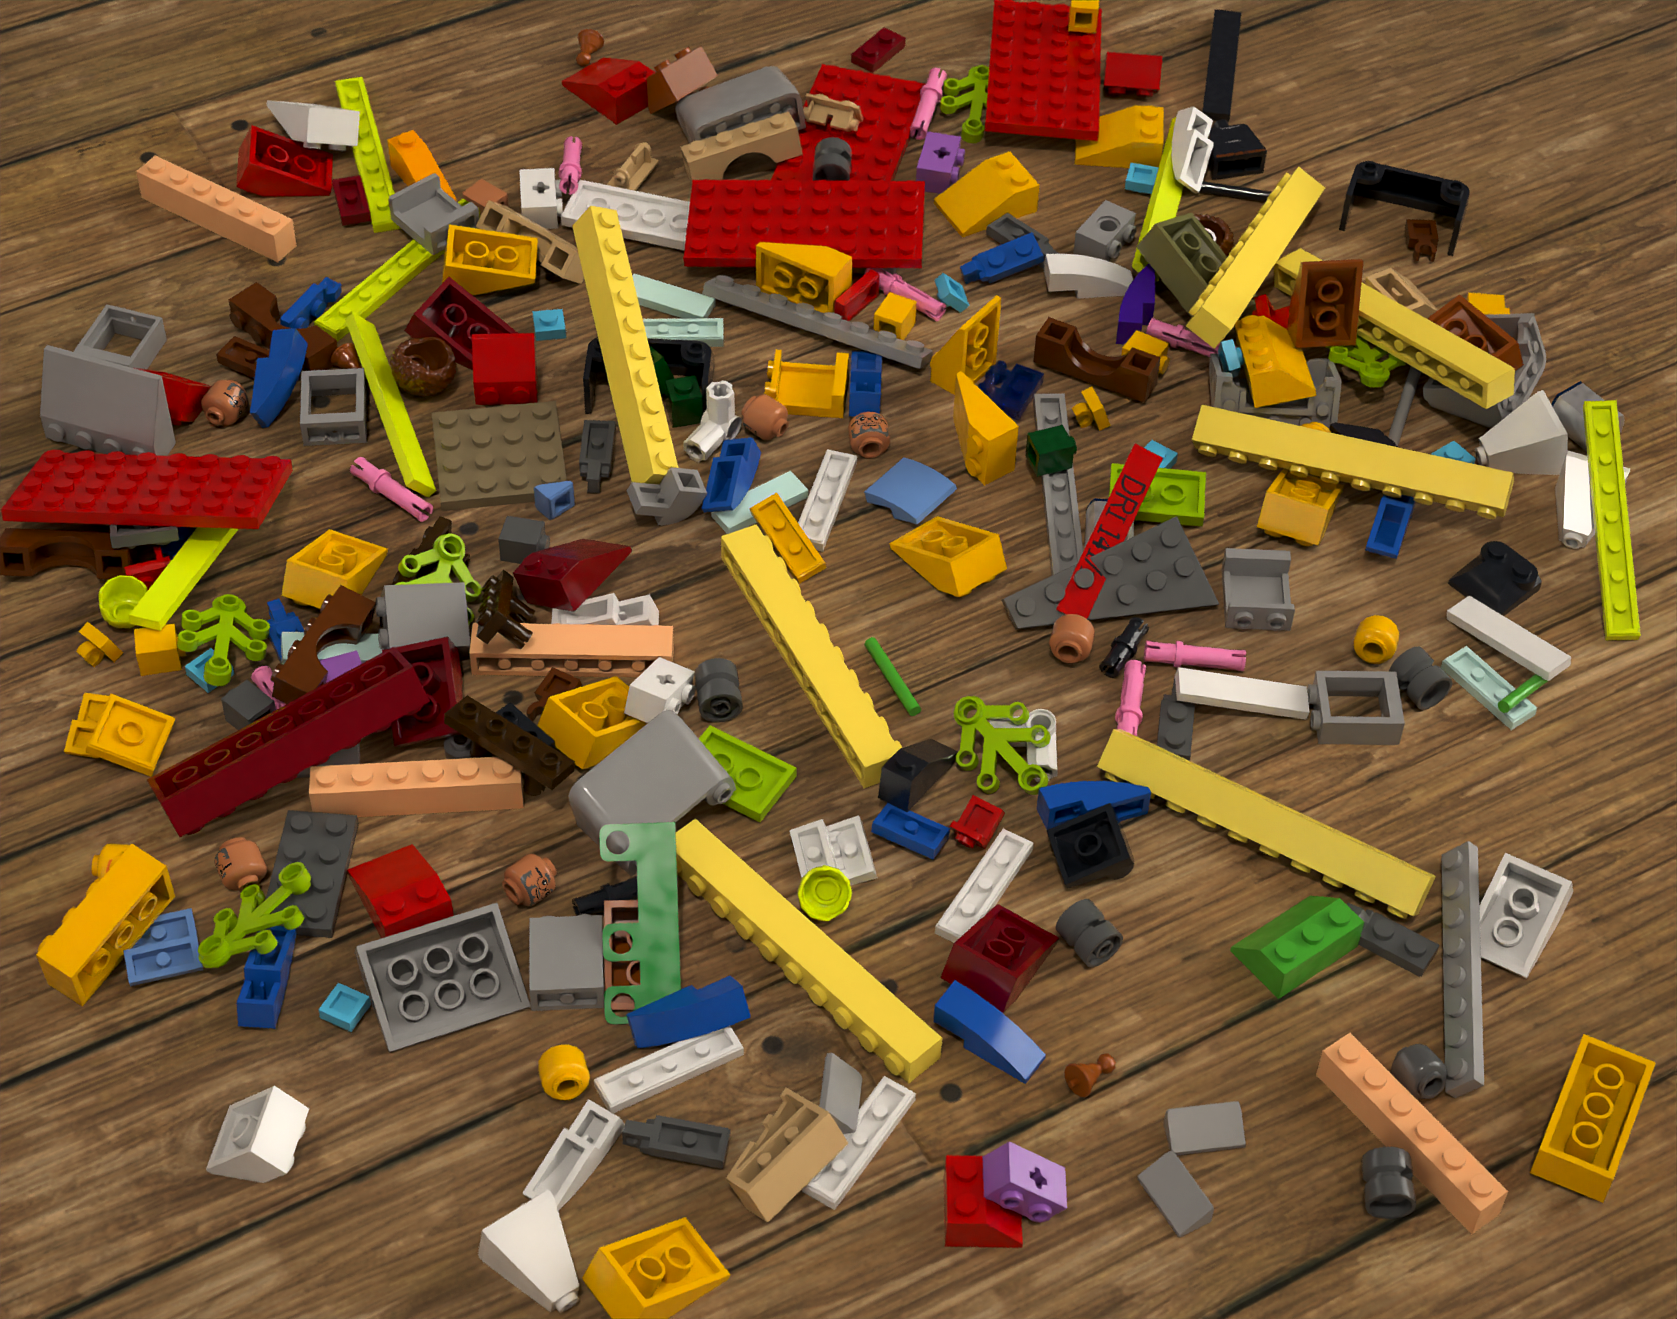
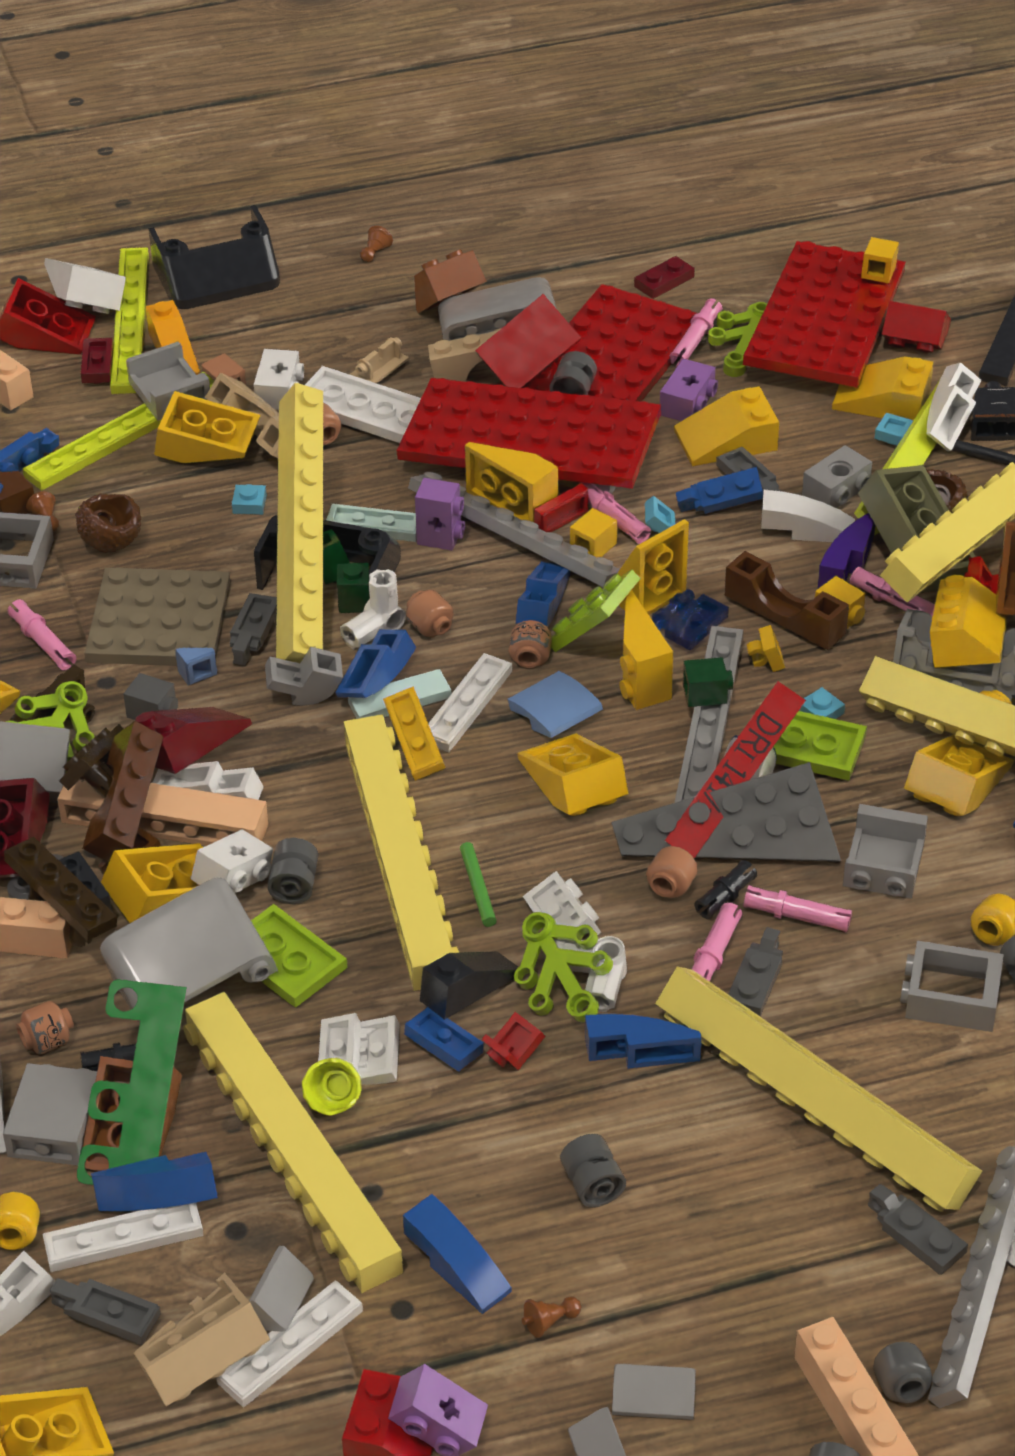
camera: 15 degrees right, 5 degrees down
neon yellow tile [345,313,437,497] -> none
dark red slope [404,277,518,370] -> none
red slope [472,333,538,405] -> none
bright pink pin [559,136,582,194] -> none
red slope [561,57,656,125] -> none
light aqua tile [632,274,715,318] -> none
yellow panel [764,349,849,418] -> none
tan hinge [803,93,863,133] -> none
white tile [935,829,1034,943] -> none
dark red slope [940,904,1059,1013] -> none
black slope [1046,803,1134,889] -> none
white tile [1175,667,1310,720] -> none
medium azure plate [1218,339,1244,377] -> none
bright green slope [1230,896,1364,999] -> none
none -> reddish brown arch [82,721,163,862]
none -> black windscreen [148,205,280,309]
none -> medium lavender brick [415,478,465,551]
none -> red tile [475,294,581,388]
none -> white bracket [523,871,602,943]
none -> lime plate [551,569,641,652]

